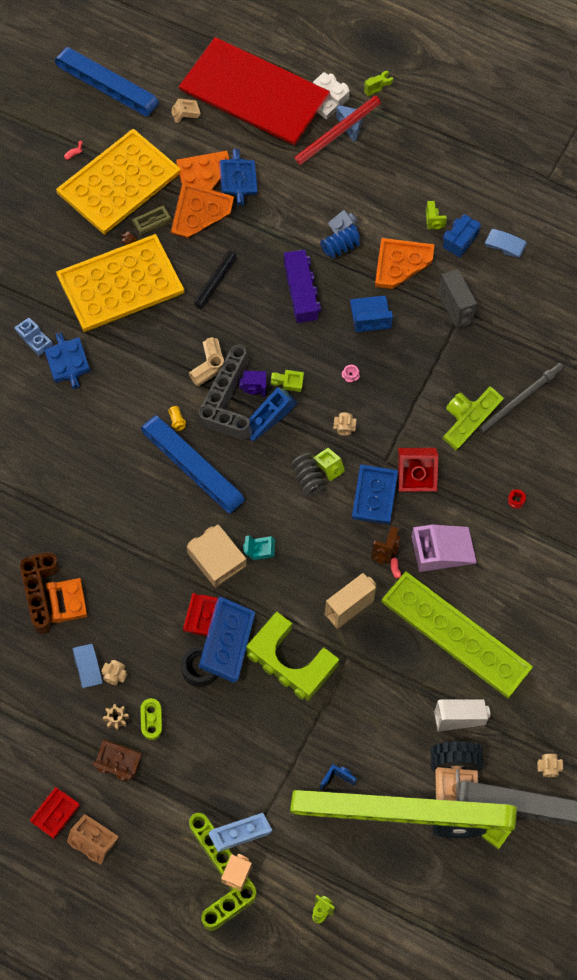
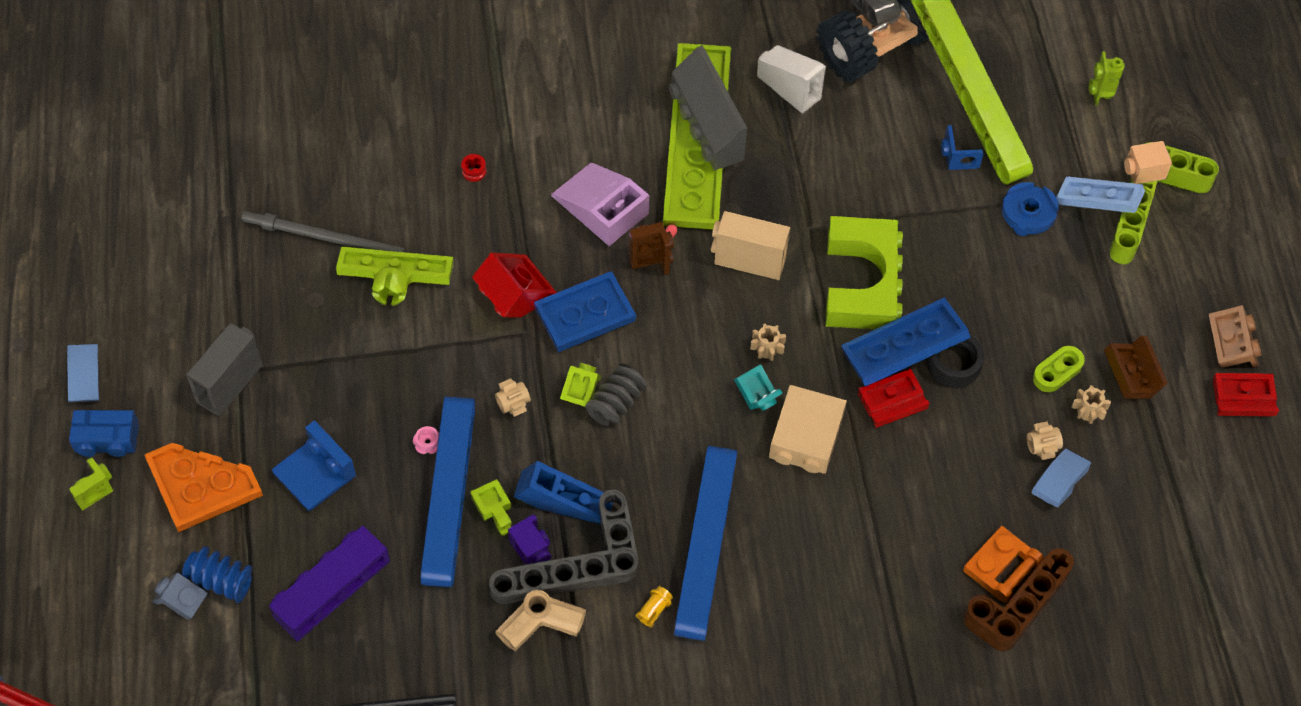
camera: 125 degrees left, 5 degrees down
none -> blue beam [421,396,475,587]
none -> dark grey slope [669,45,747,171]
none -> tan gear [750,323,786,361]
none -> blue plate [1002,182,1059,236]

